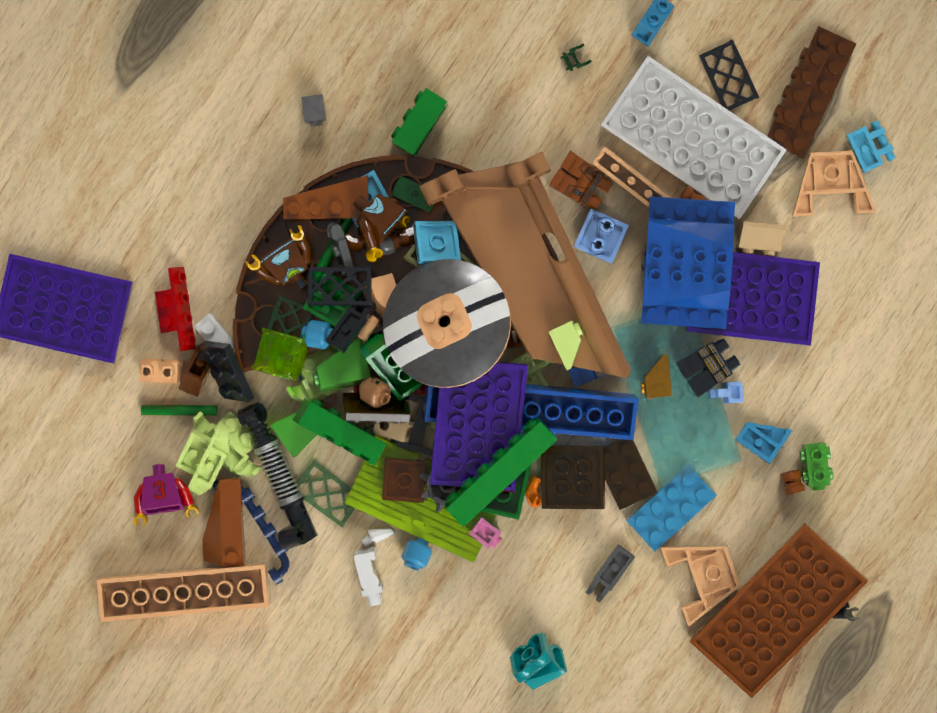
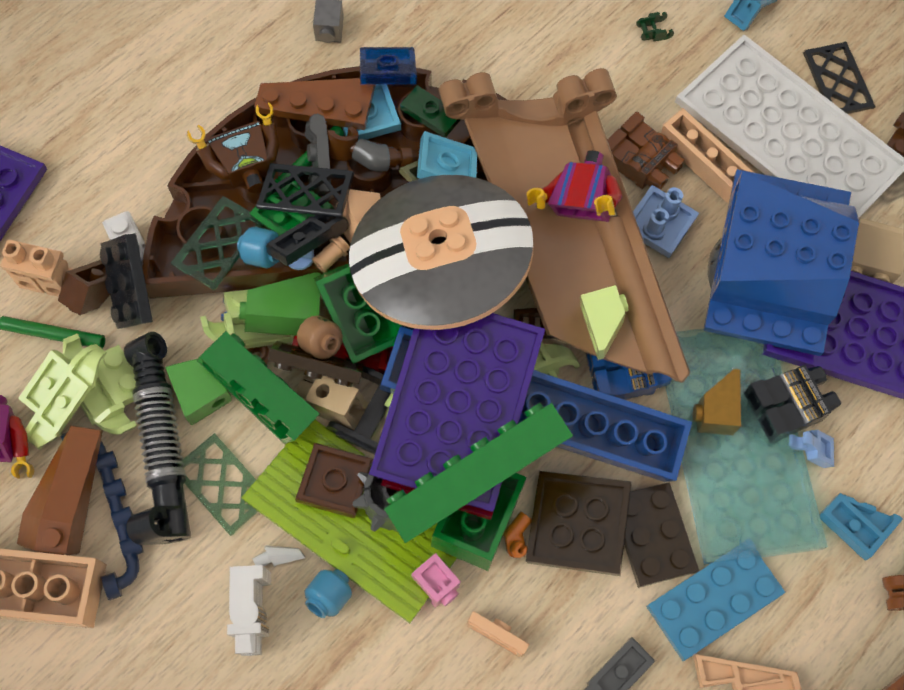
camera: 10 degrees right, 20 degrees down
red bracket [155,267,196,351] -> none
clear neon green slope [251,328,308,381] -> none
reddish brown torso [353,194,410,262] -> none
green brick [391,88,448,157] -> none
none -> clear blue plate [360,47,417,84]
none -> light nougat plate [467,611,530,658]
none -> torso [527,150,622,222]

